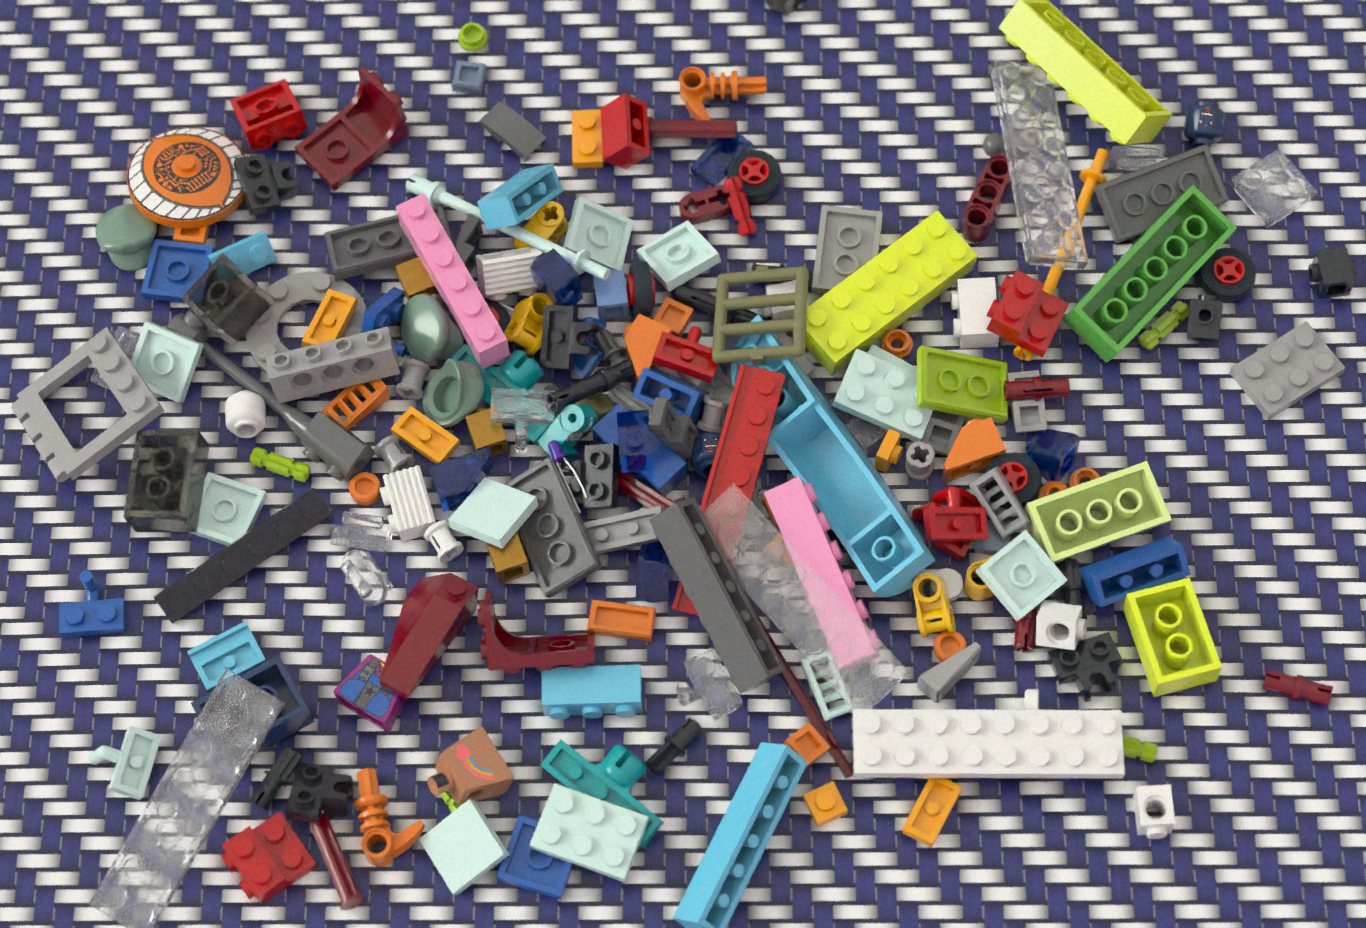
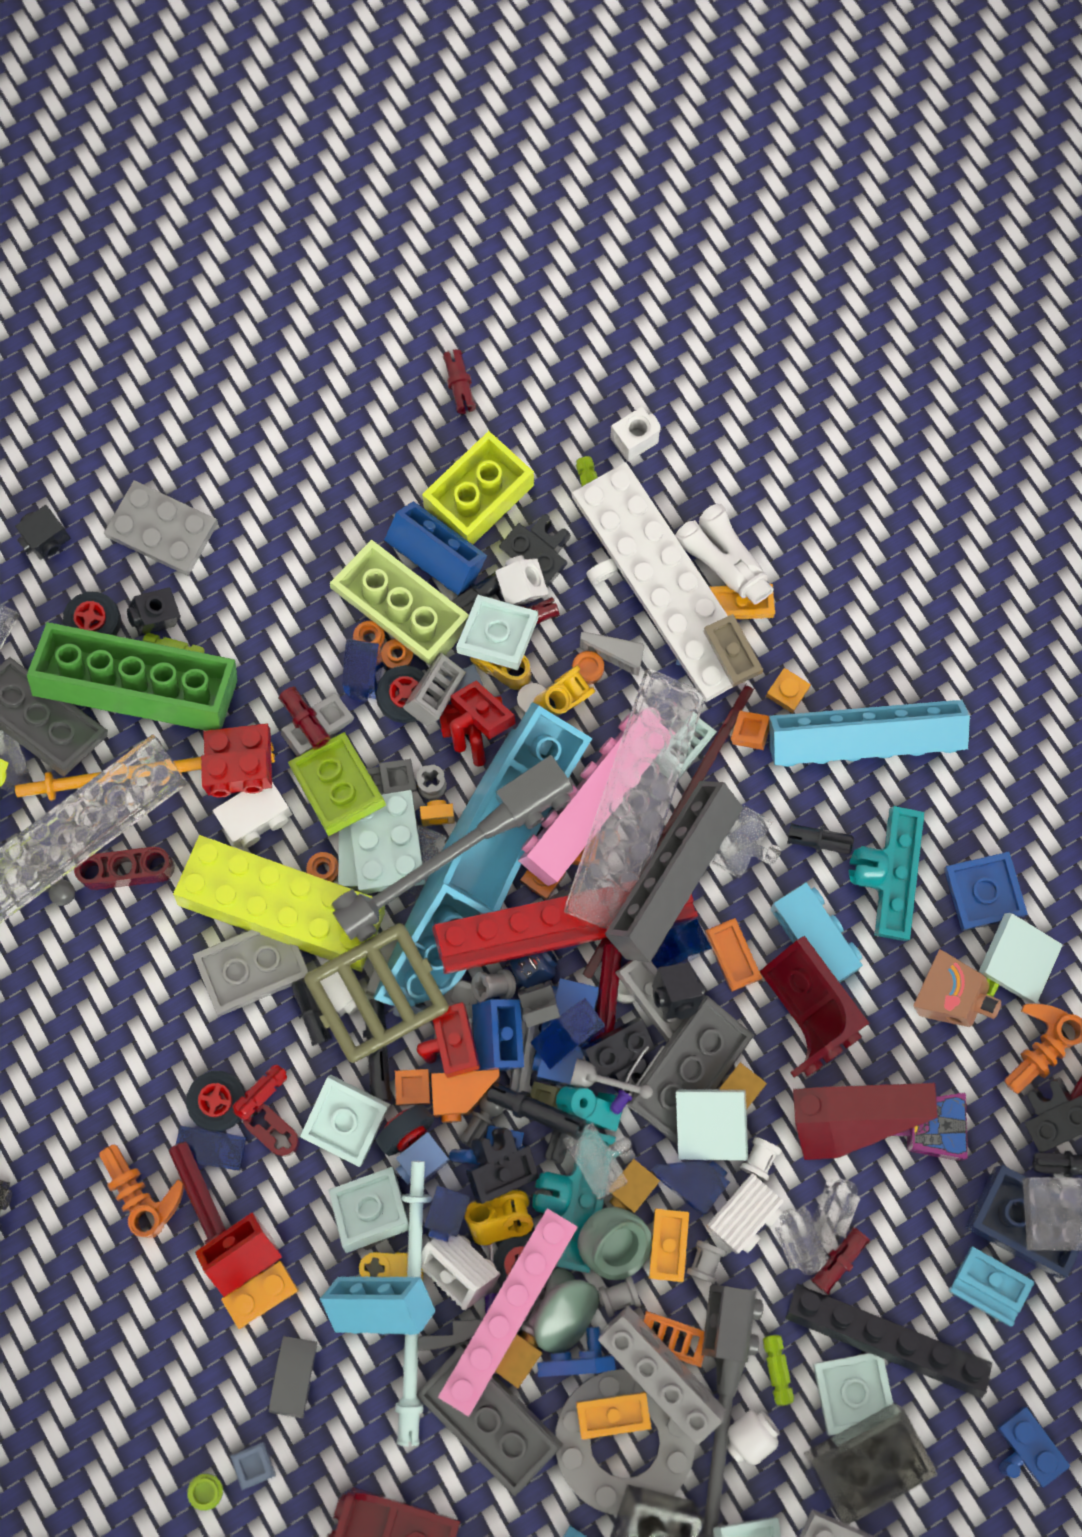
camera: 125 degrees left, 10 degrees up
orange tile [349,472,381,506] -> none
light aqua plate [530,783,649,882] -> none
orange slope [942,417,1006,483] -> none
none -> dark grey bar [331,755,574,942]
none -> light grey hinge [570,1059,653,1099]
none -> black brick [652,962,704,1020]
none -> white piece [675,504,774,604]
none -> dark tan plate [703,614,763,687]
none -> dark red pin [810,1227,871,1295]

